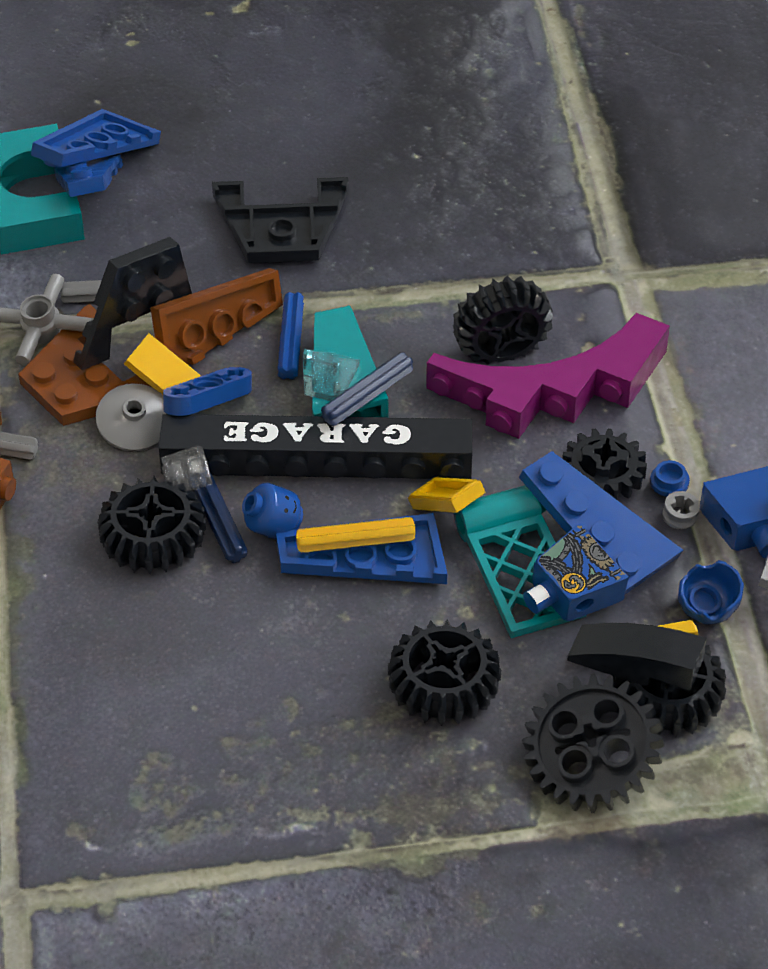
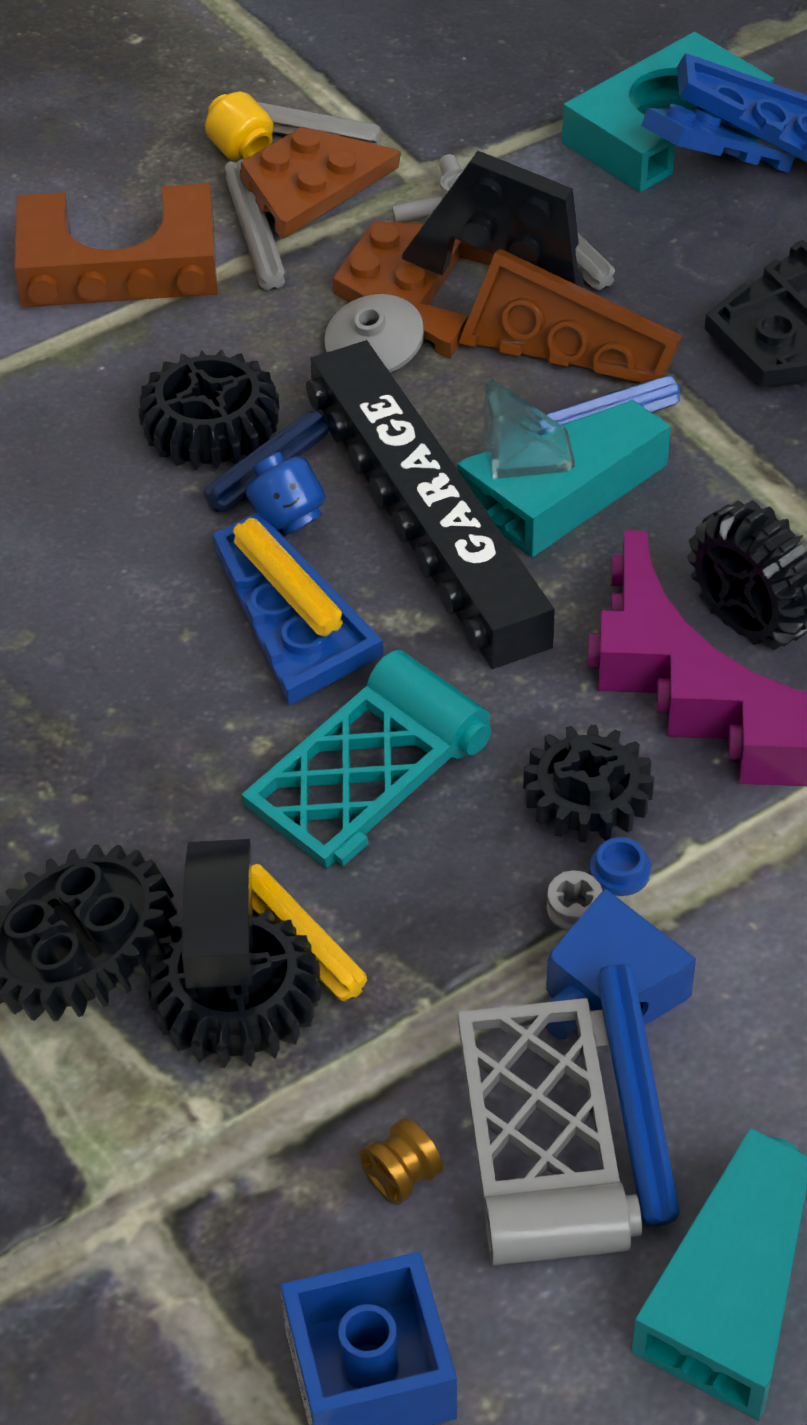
camera: 65 degrees right, 0 degrees up
yellow tile [124,333,201,394] -> none
clear tile [161,446,213,491] -> none
blue beam [163,367,252,416] -> none
axle [321,352,413,426] -> none
black gear [388,619,501,727] -> none
yellow tile [407,477,486,513] -> none
blue wing [519,451,683,594] -> none
torso [523,523,629,621] -> none
blue hair [678,560,744,625] -> none

